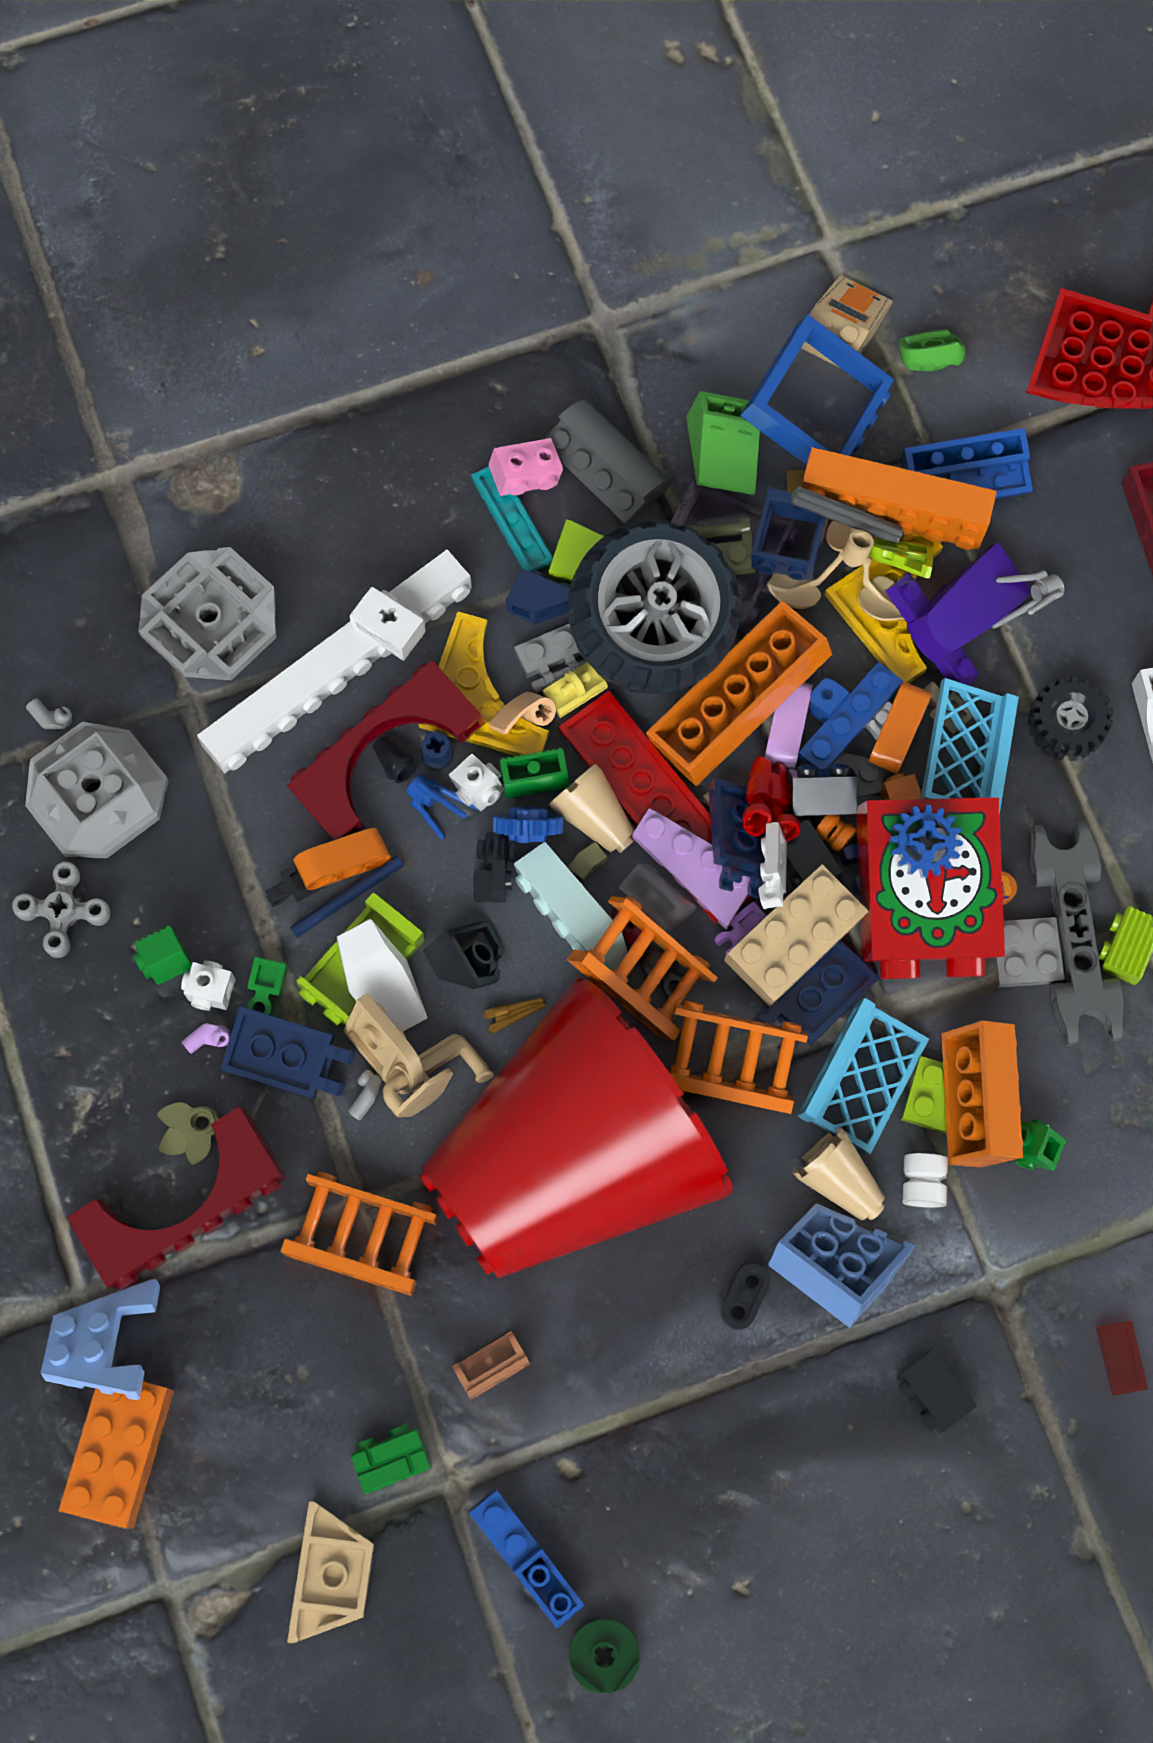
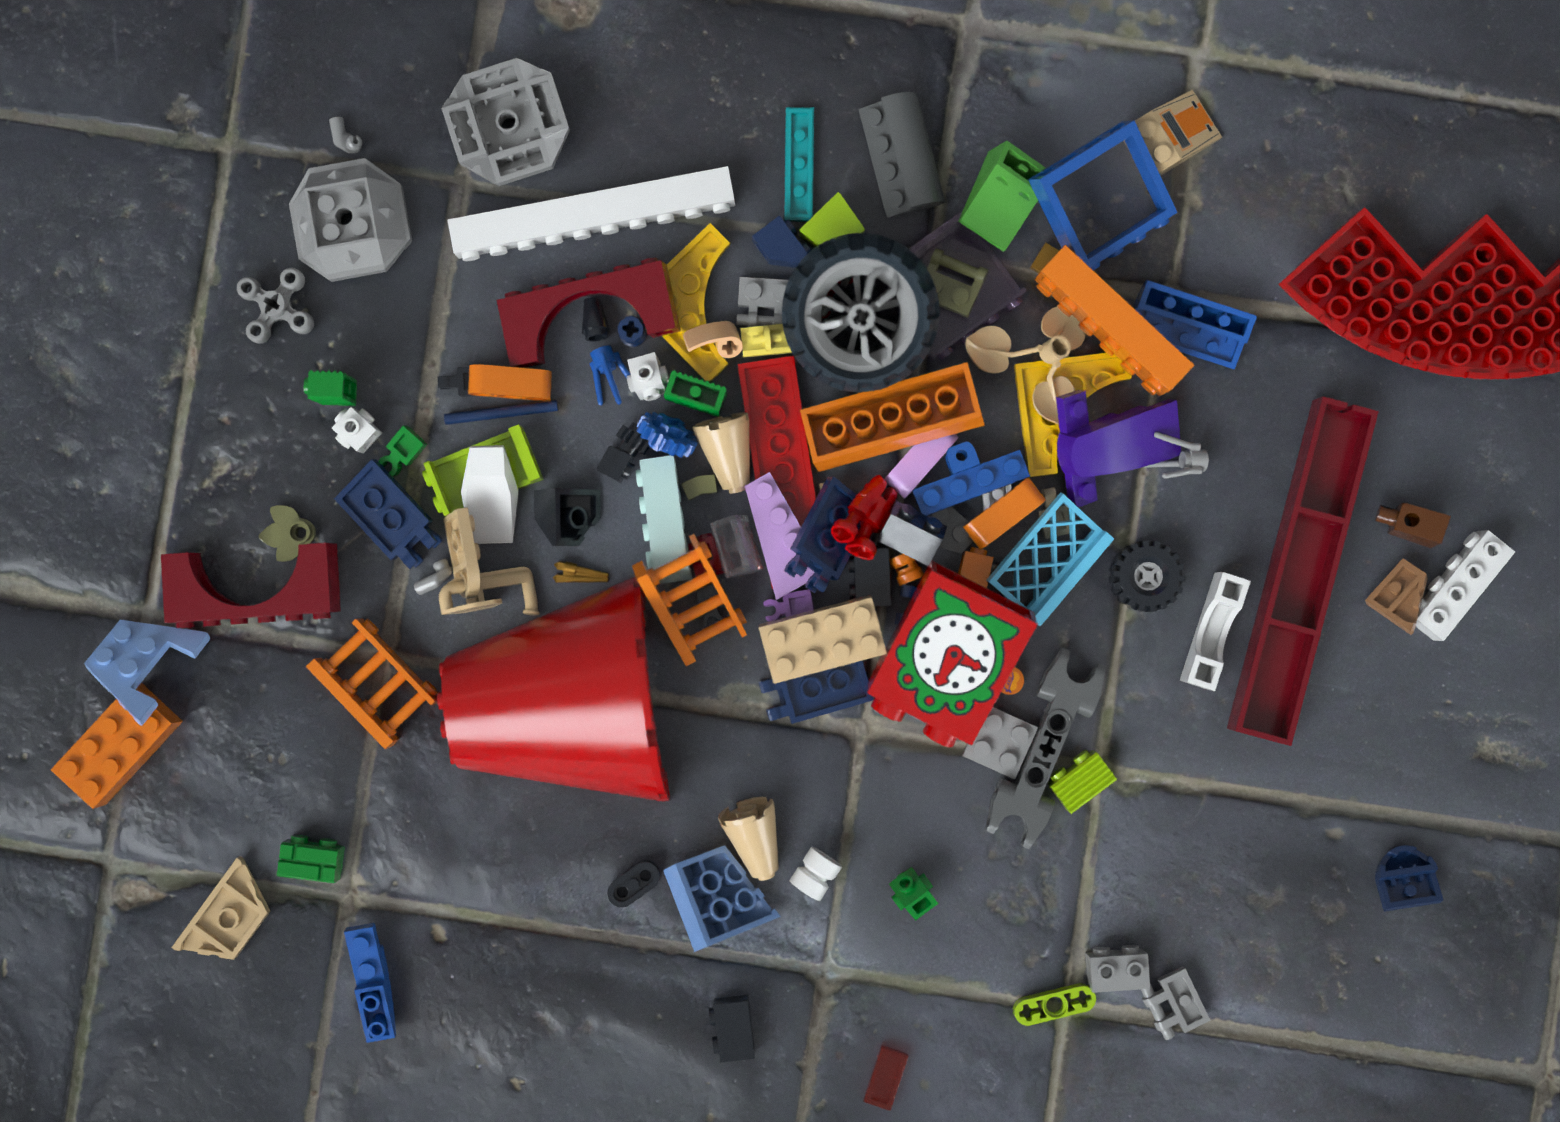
camera: 30 degrees right, 15 degrees up
lavender arm [181,1023,231,1054] -> none
white brick [350,587,426,661] -> none
nougat hinge [452,1331,530,1400] -> none
bright pink brick [489,438,563,496] -> none
dark green plate [569,1618,640,1693] -> none
orange fence [666,1000,808,1114] -> none
dark blue window [751,488,829,581] -> none
white hinge [758,822,787,909] -> none
dark grey axle [790,487,903,544] -> none
medium azure fence [797,998,929,1154] -> none
lime wing [868,535,933,579] -> none
blue gear [888,805,963,878] -> none
bright green piece [899,329,966,371] -> none
lime wing [901,1056,947,1135] -> none
orange brick [941,1020,1023,1168] -> none

